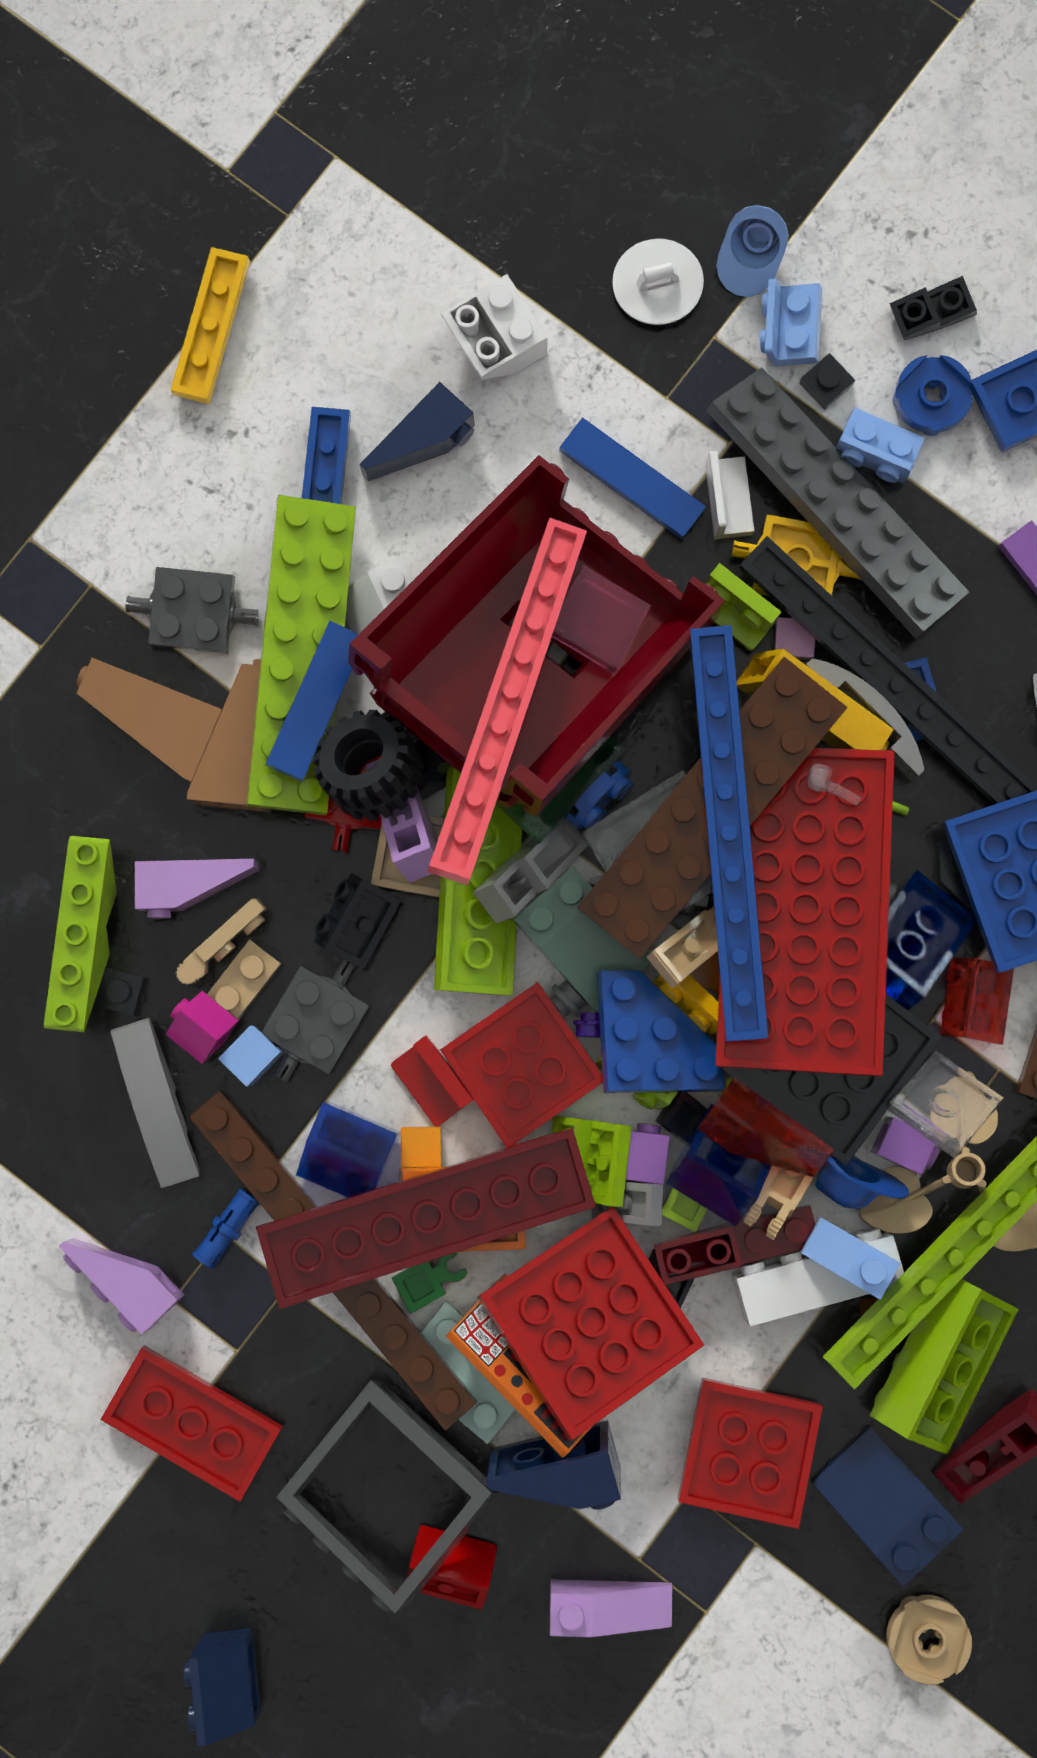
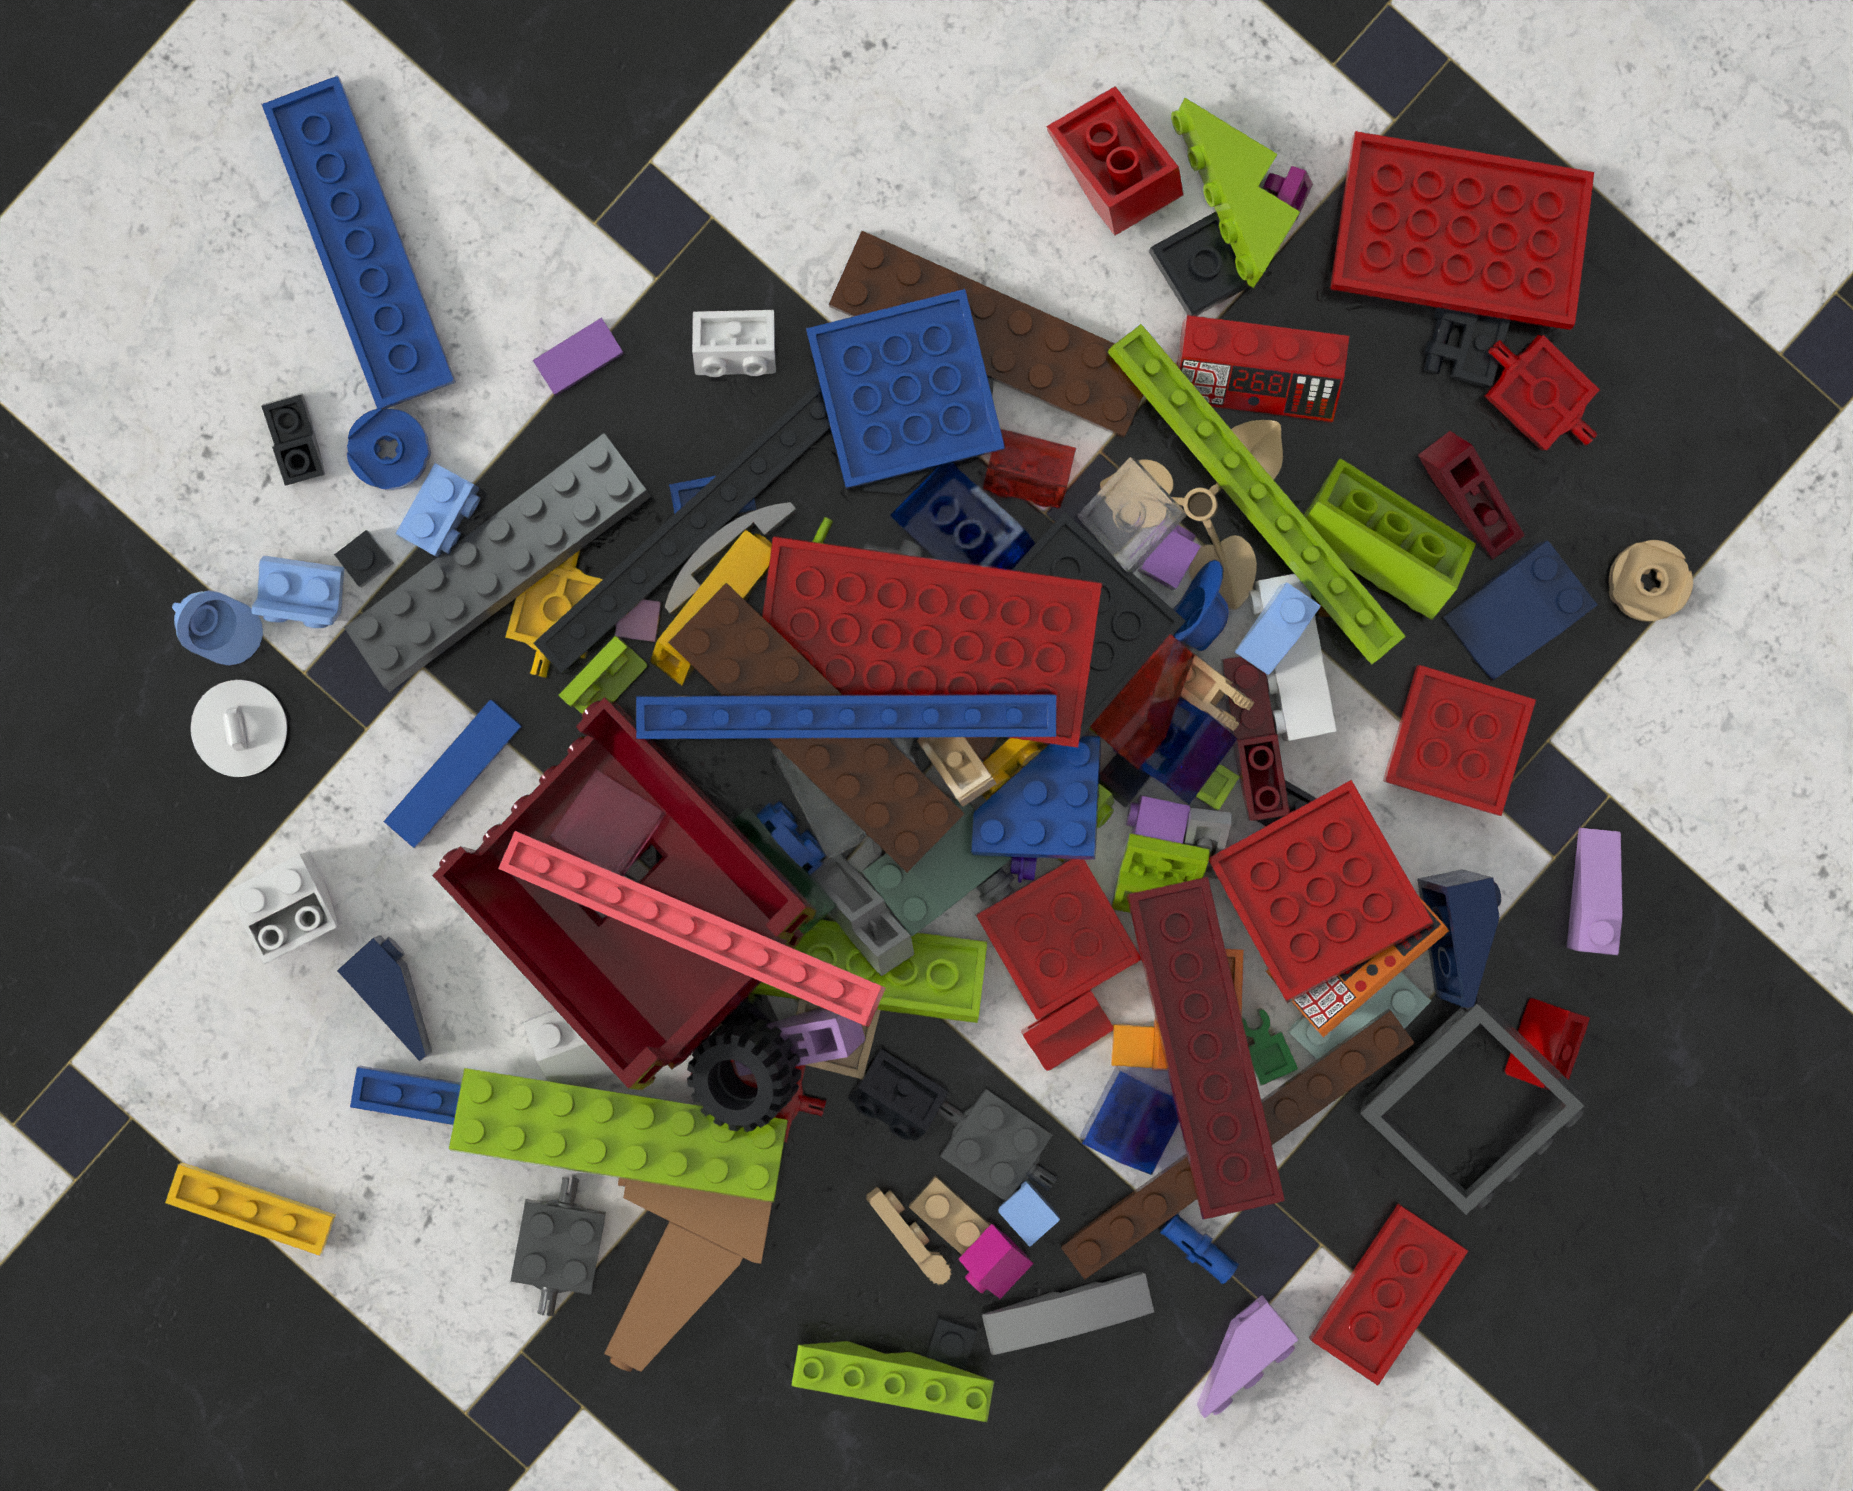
camera: 90 degrees left, 5 degrees up
lavender slope [135,859,260,919] -> none
dark blue slope [184,1628,260,1747] -> none
blue tile [264,621,359,782] -> none
white panel [705,451,754,540] -> none
clear hand [807,764,862,806] -> none

